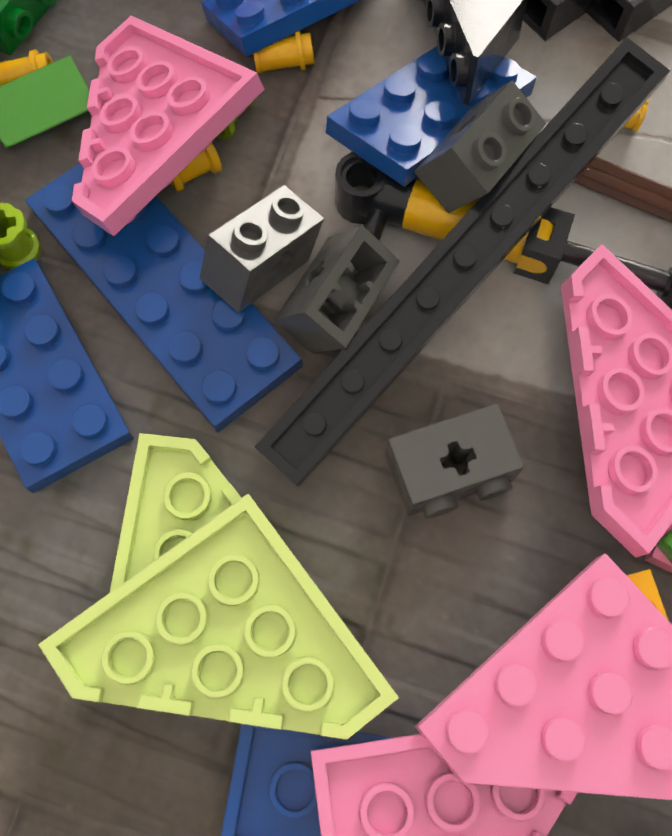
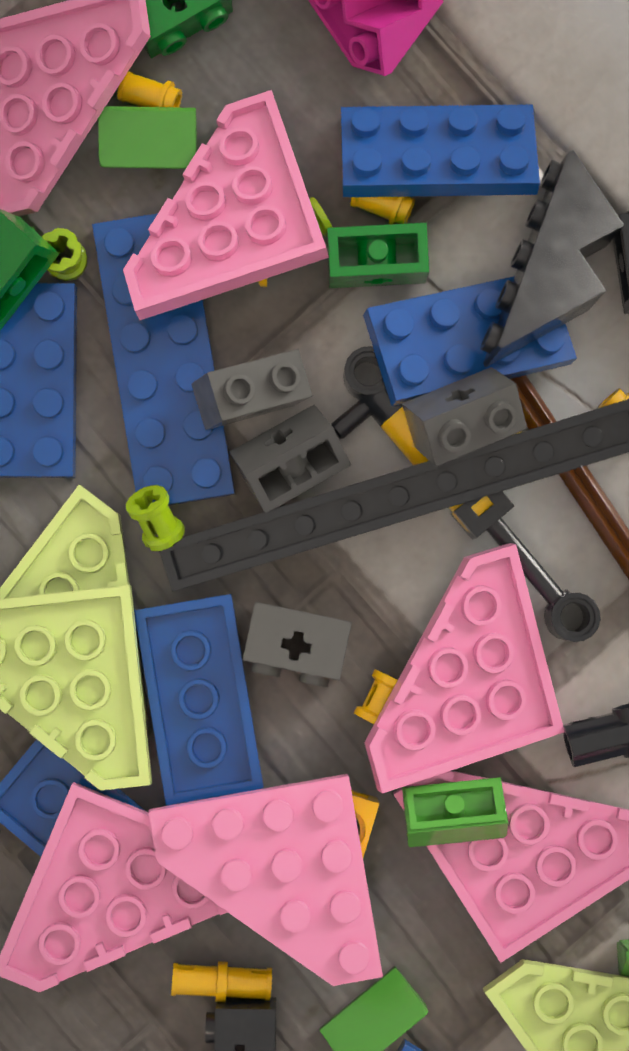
camera: 25 degrees right, 15 degrees up
none -> lime bush [126,485,185,551]
none -> blue plate [134,594,264,805]
none -> green brick [327,223,430,289]
none -> yellow bush [354,669,398,724]

